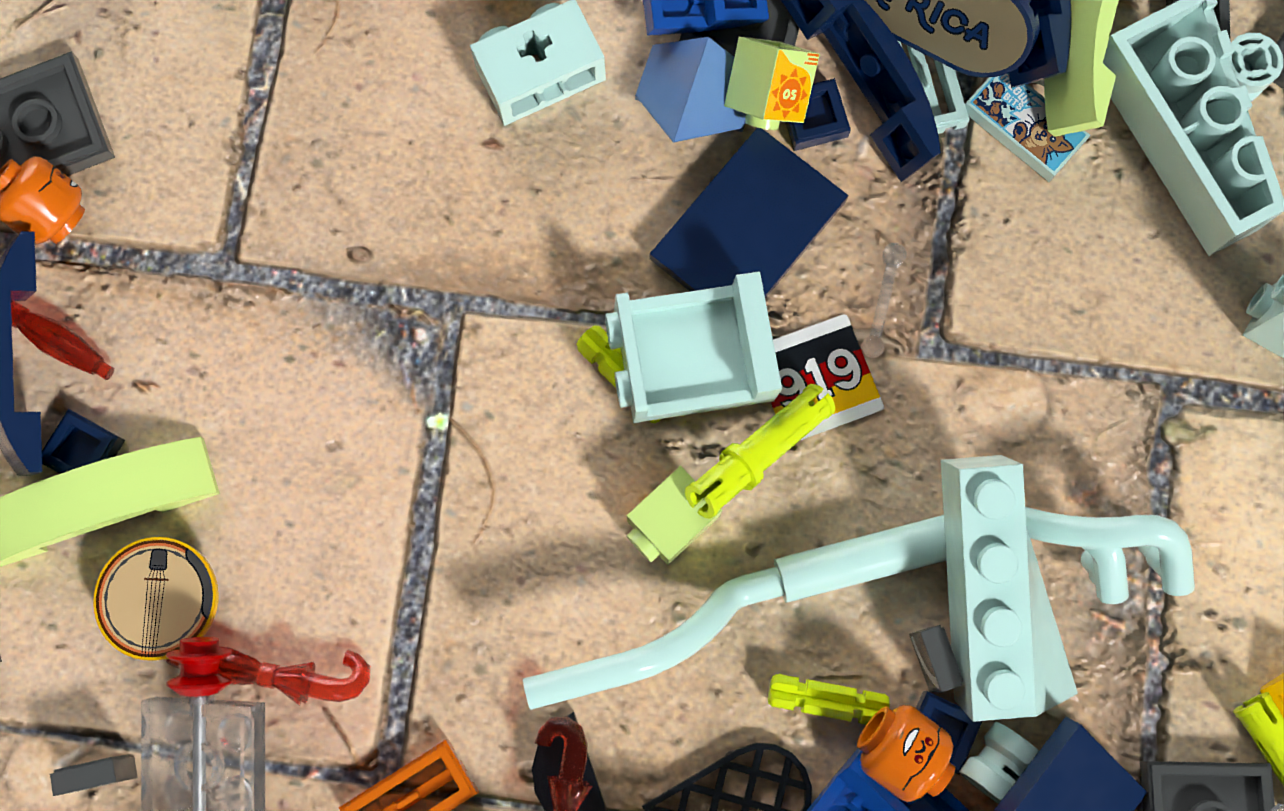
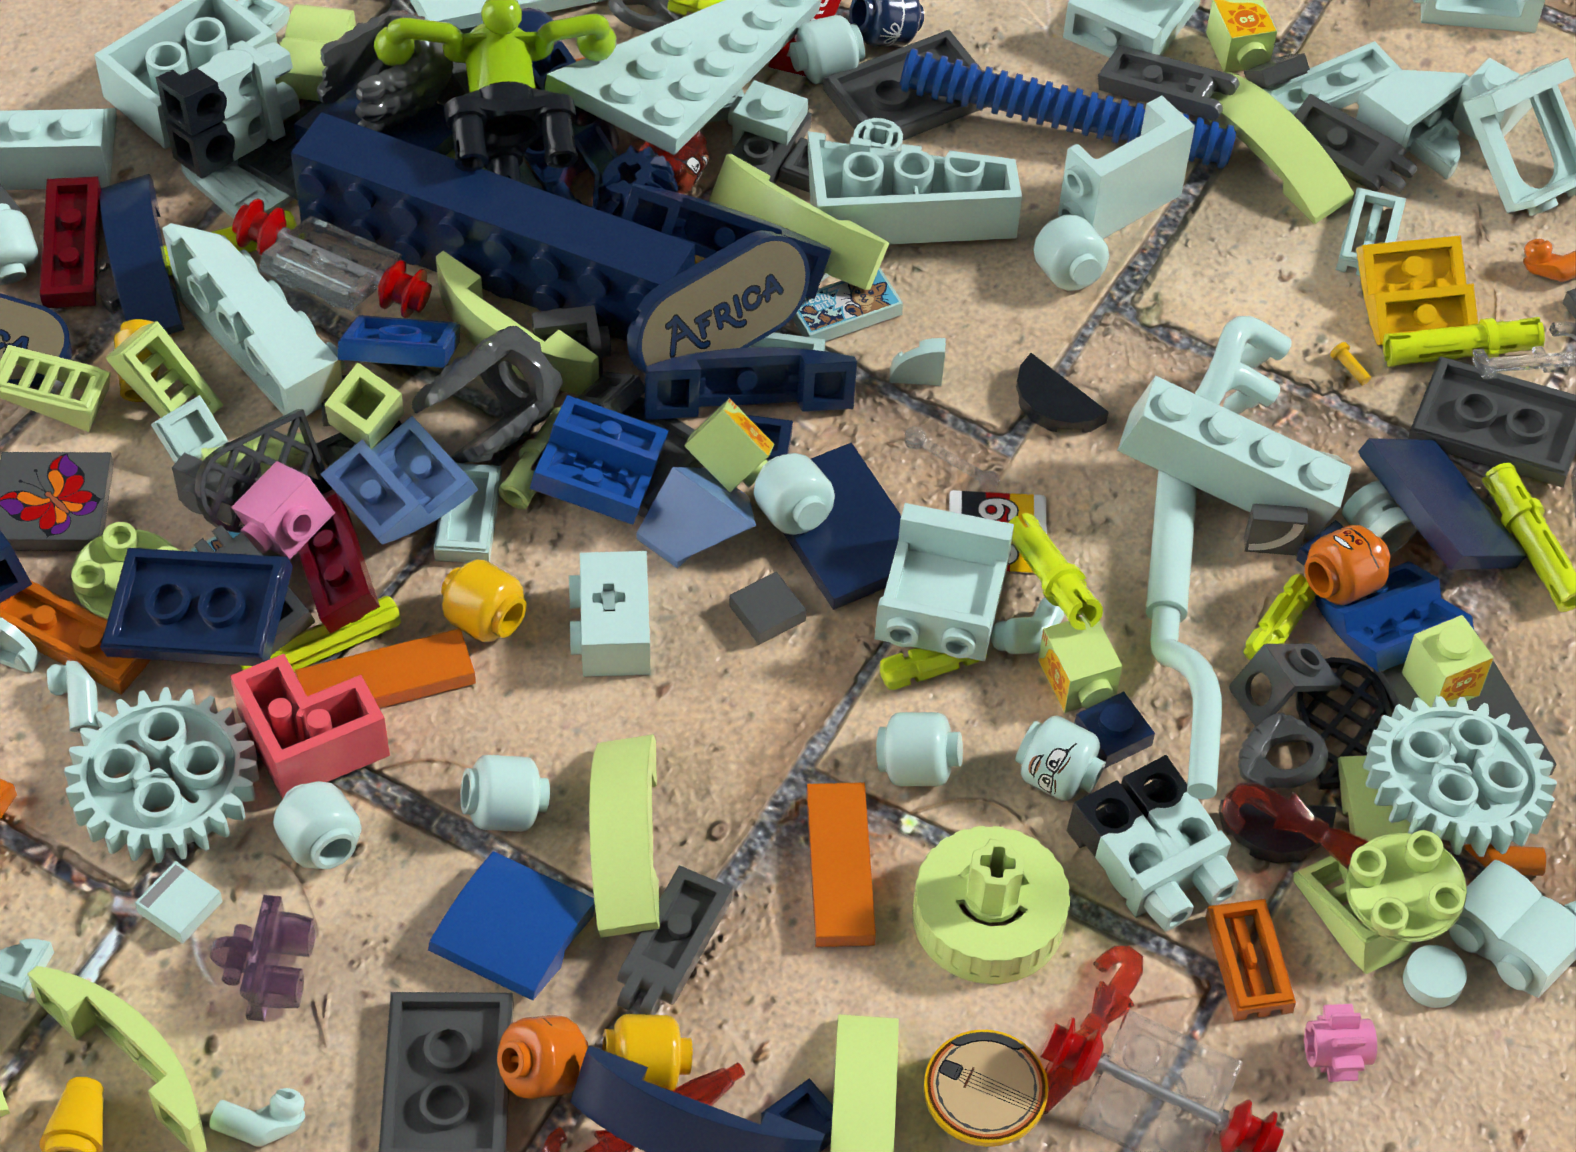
camera: 70 degrees left, 25 degrees down
none -> blue slope [428,851,595,1001]
none -> light aqua head [460,755,550,832]
none -> yellowish green slope [589,734,660,938]
none -> yellow head [602,1014,693,1091]
none -> dark grey hinge [617,865,733,1015]
none -> dark grey tile [729,571,806,645]
none -> light aqua head [753,453,835,535]
none -> orange tile [806,782,876,947]
none -> light aqua head [876,712,963,786]
none -> light aqua tile [889,338,946,386]
none -> yellowish green piece [912,826,1070,984]
none -> light aqua arm [990,598,1065,654]
none -> light aqua head [1015,715,1106,801]
none -> black tile [1016,353,1109,433]
none -> light aqua head [1033,215,1109,291]
none -> light aqua hips [1066,755,1239,932]
none -> dark blue plate [1074,691,1155,768]
none -> dark grey bracket [1229,643,1341,726]
none -> dark grey piece [1238,713,1328,796]
none -> yellow piece [1330,342,1371,386]

